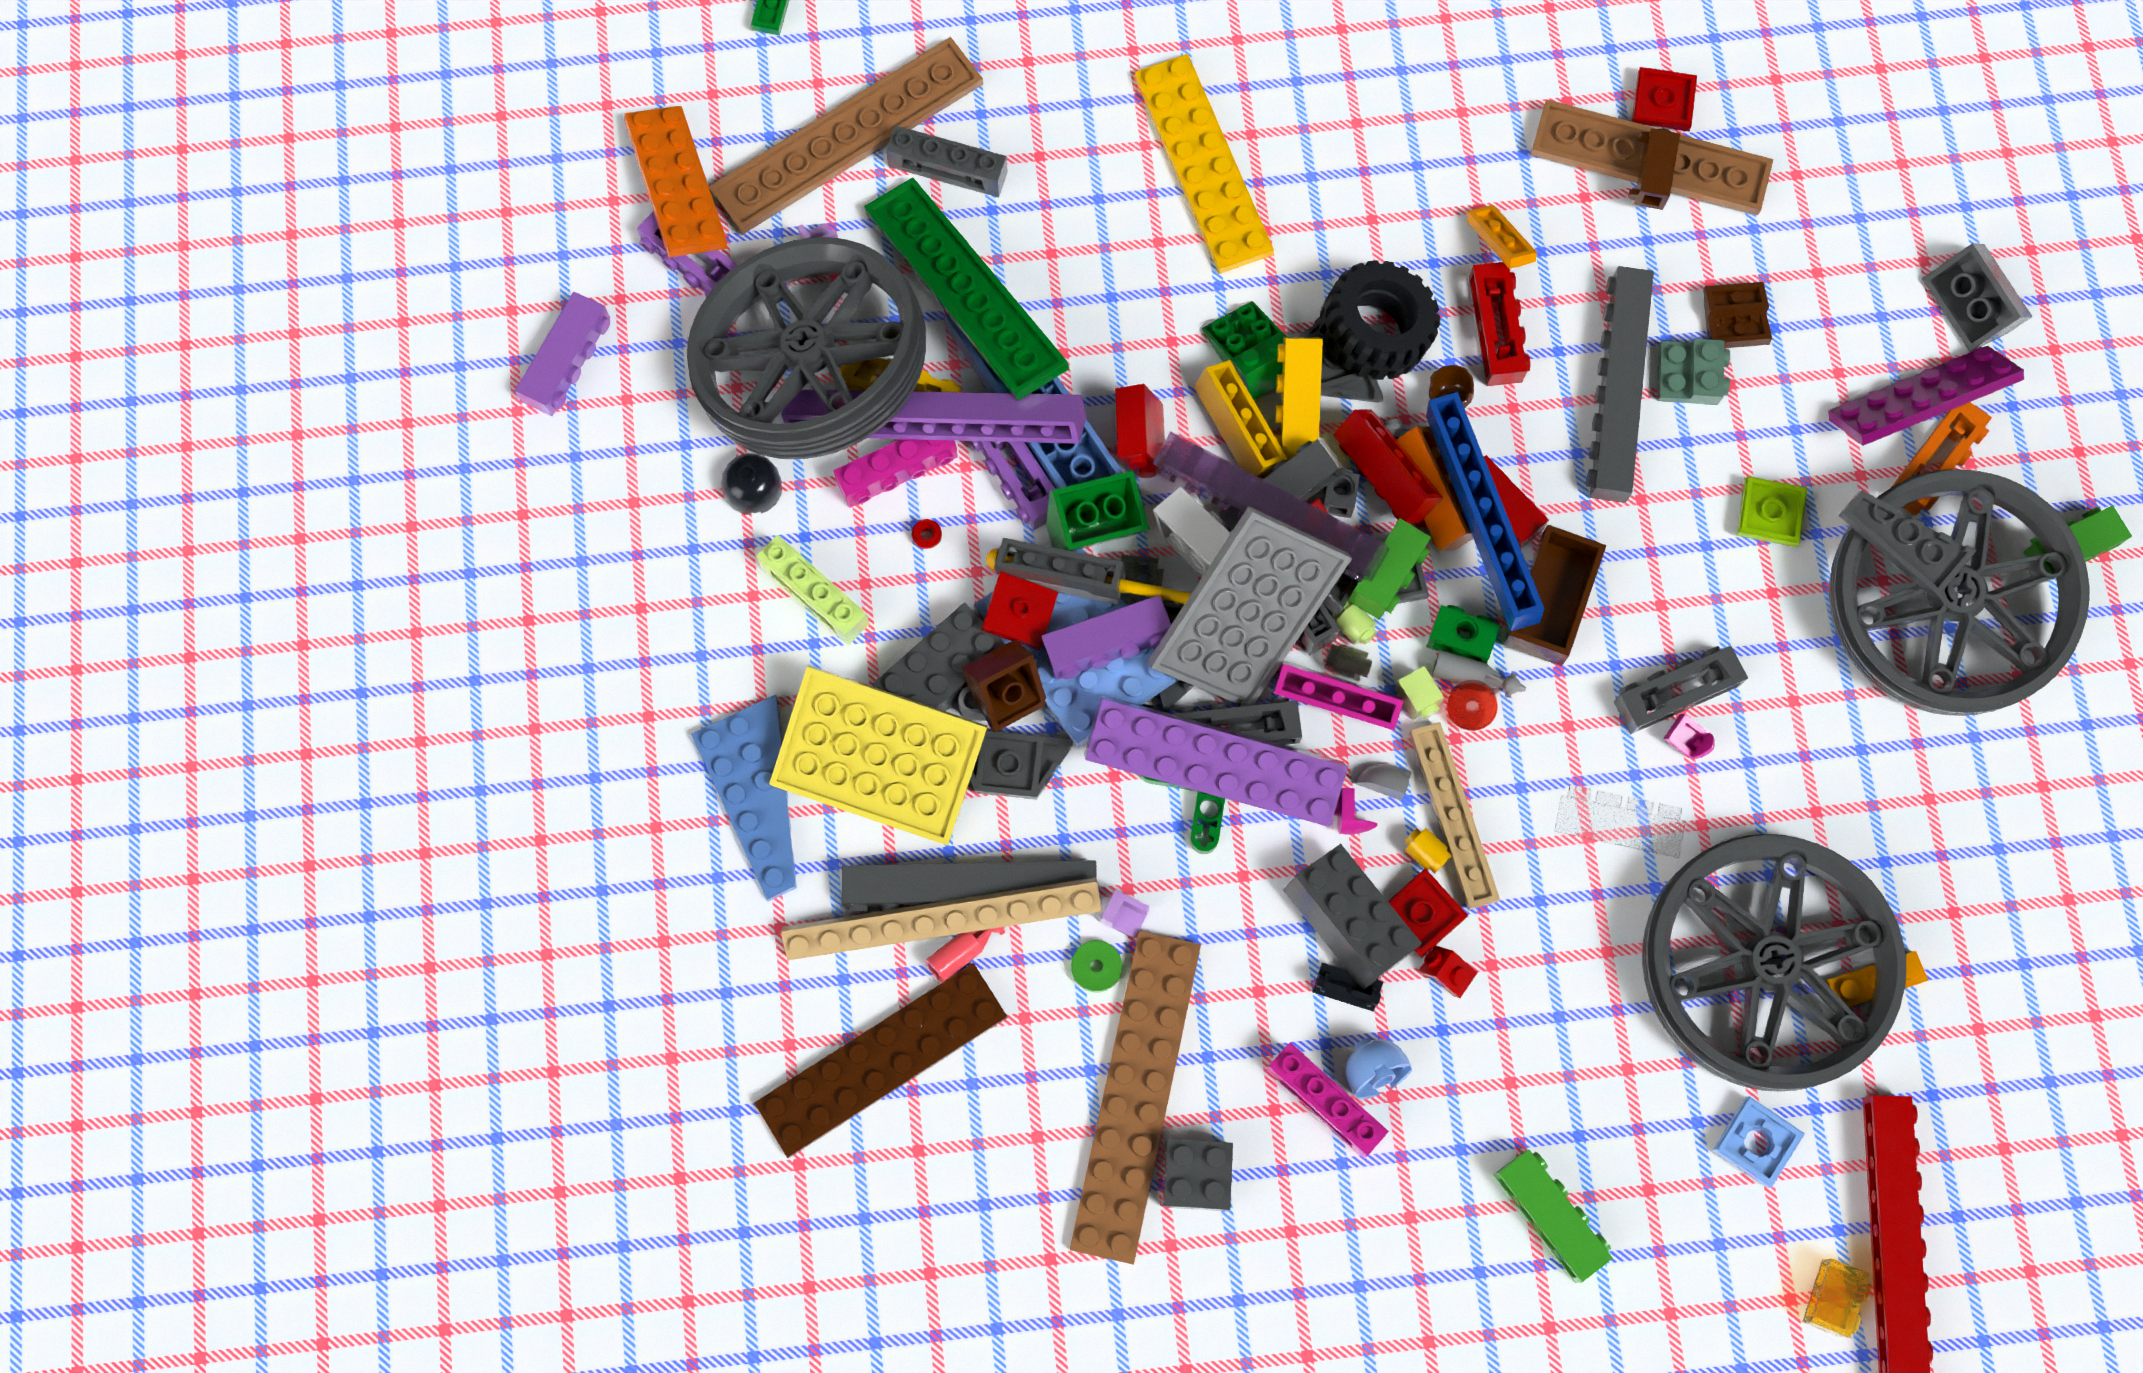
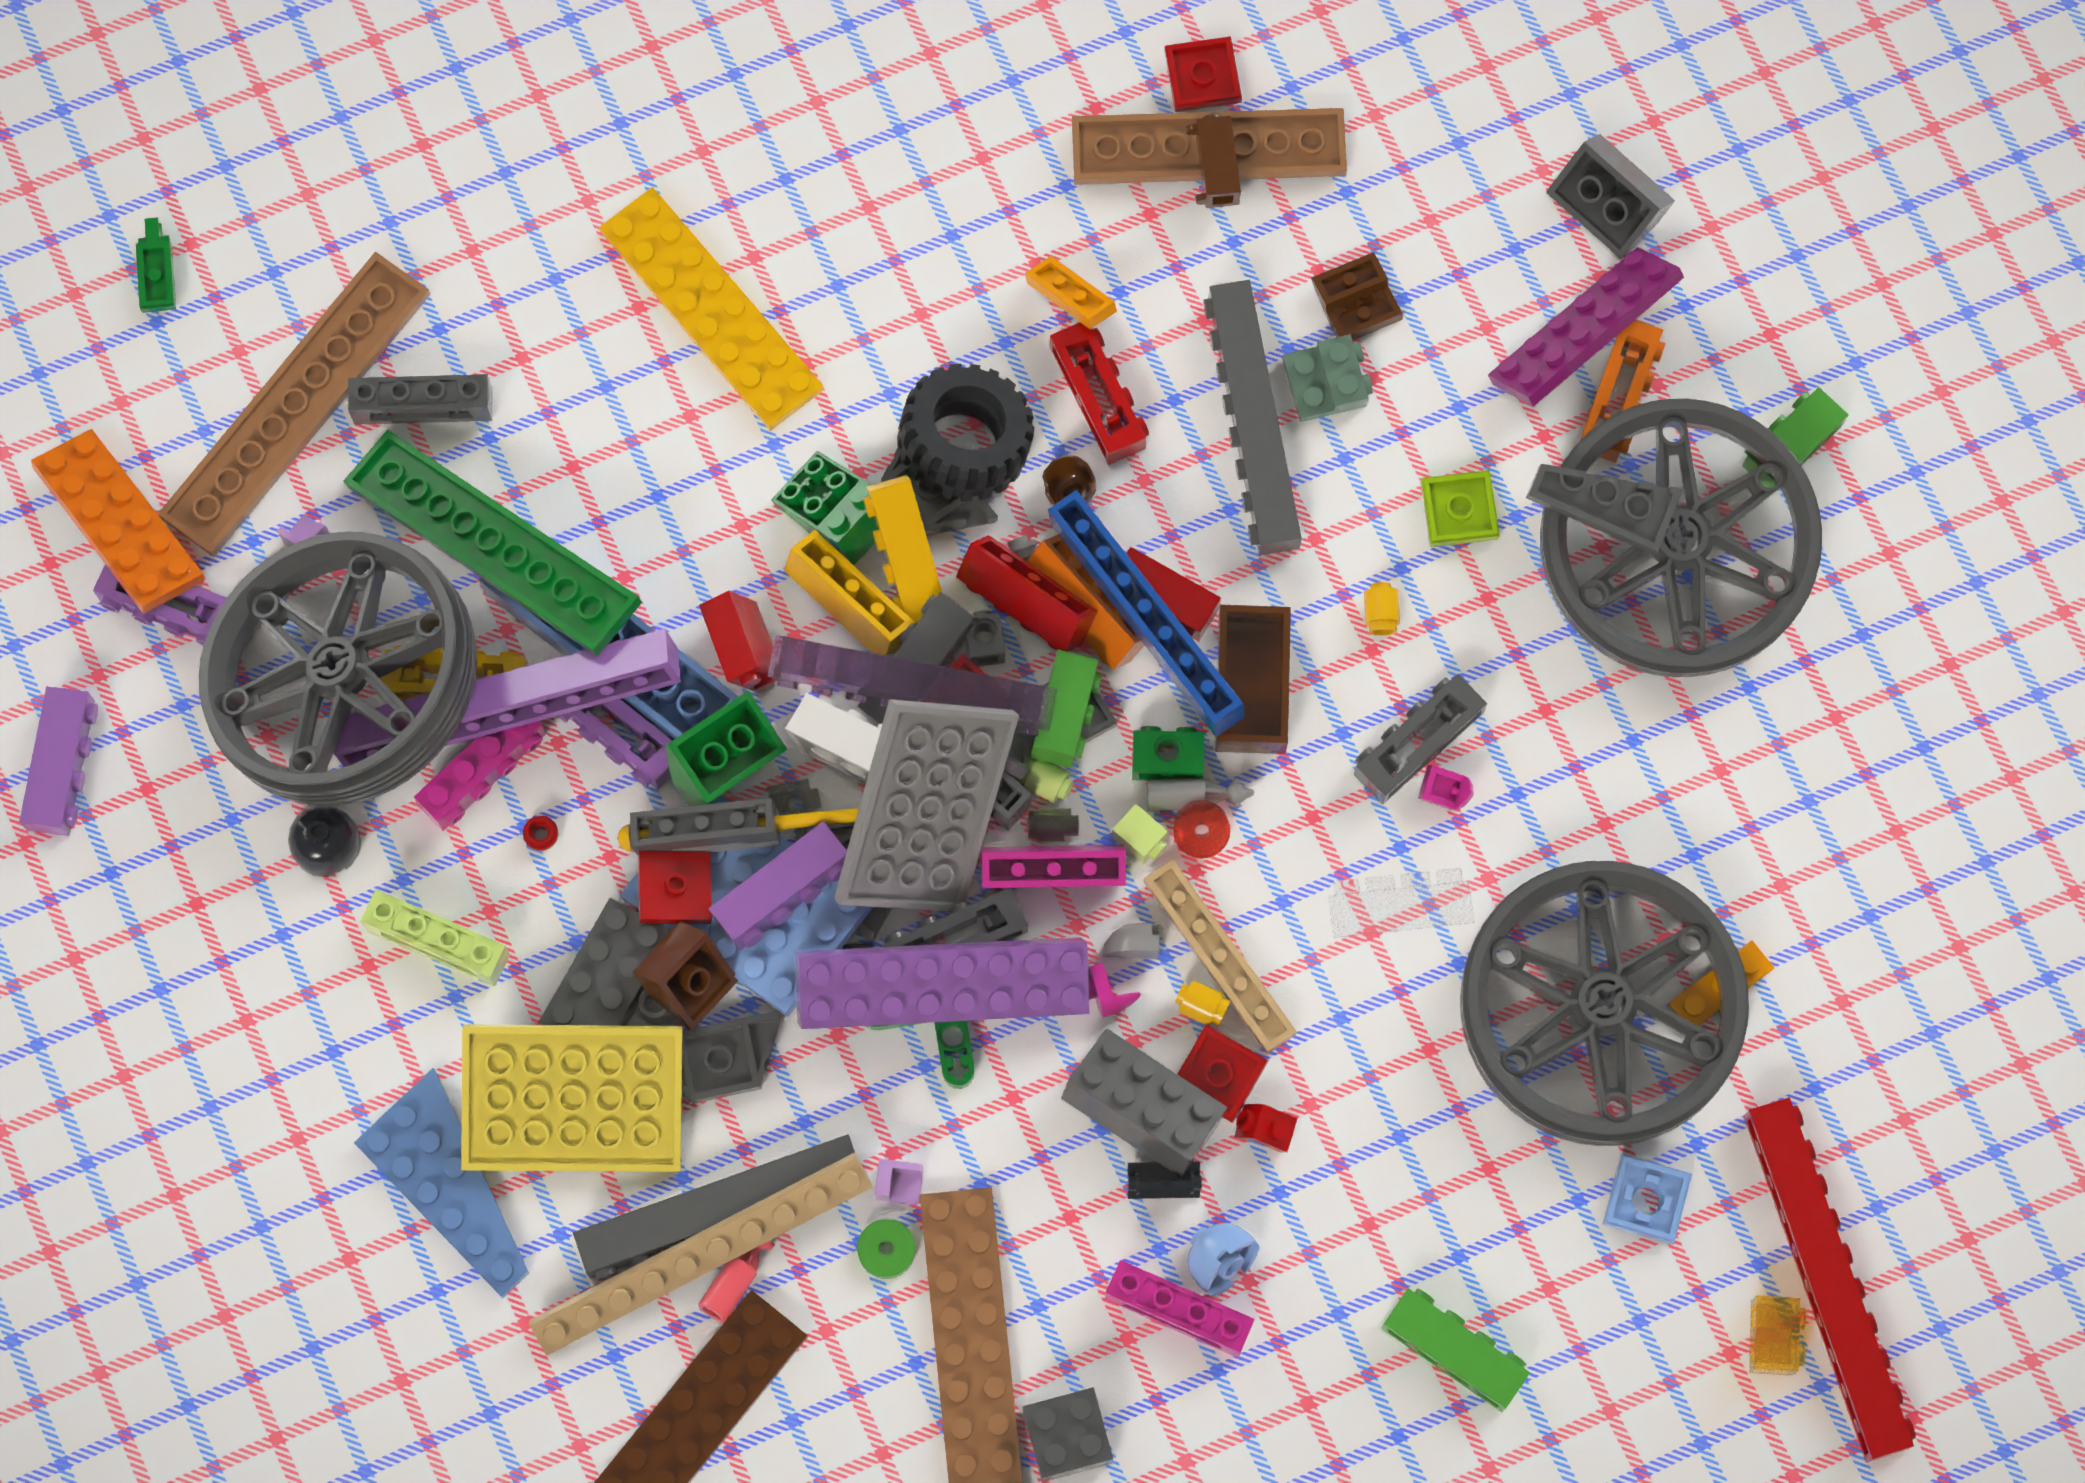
camera: 20 degrees left, 0 degrees up
none -> yellow brick [1364,582,1400,636]

